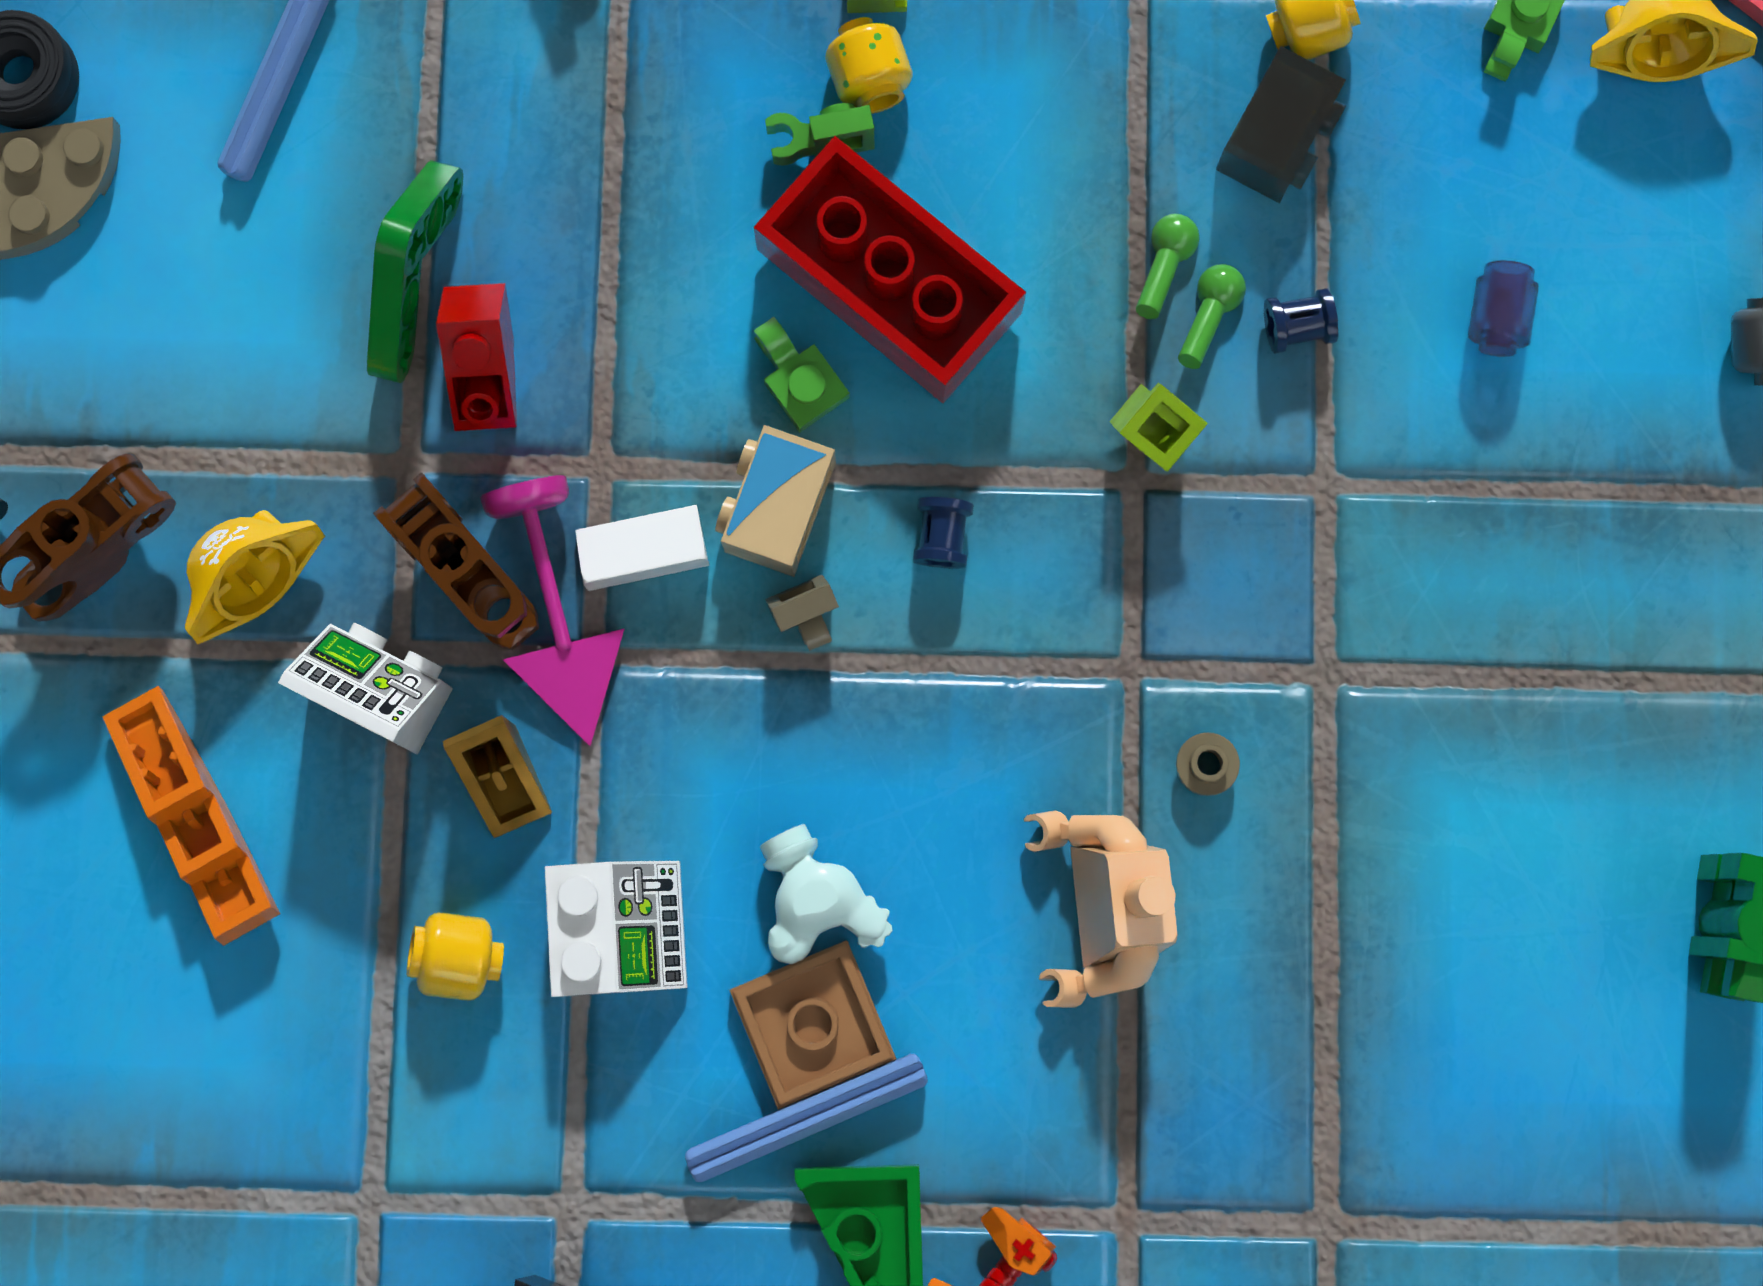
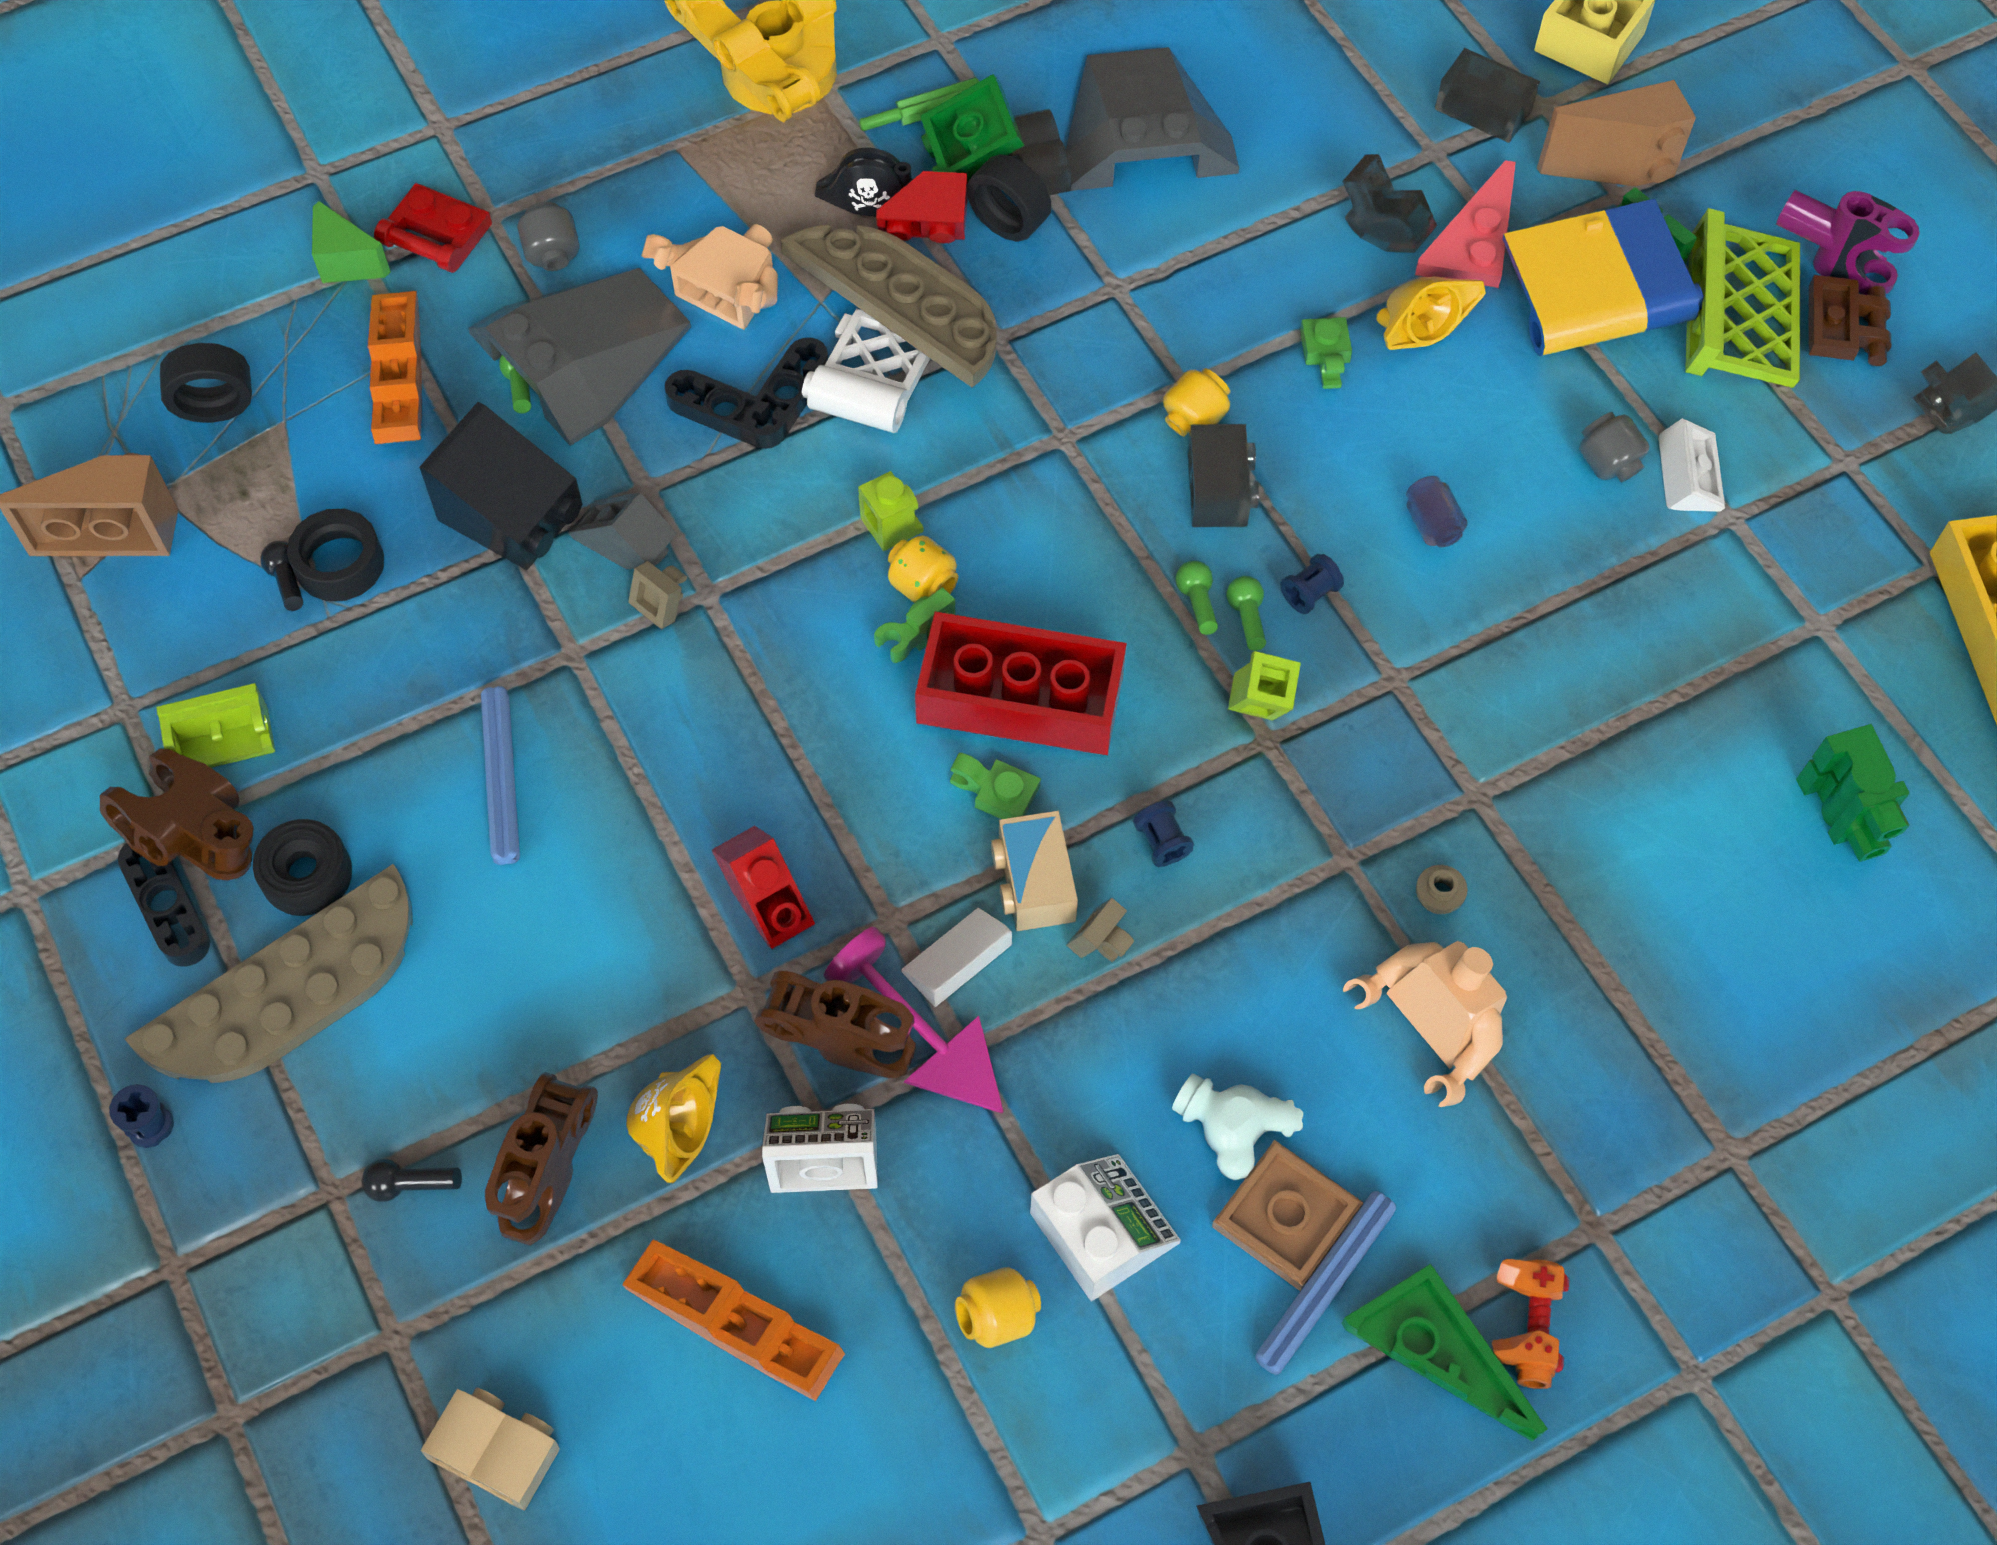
camera: 30 degrees left, 20 degrees down
green beam [367,160,463,383] -> none
pearl gold slope [442,715,552,838] -> none

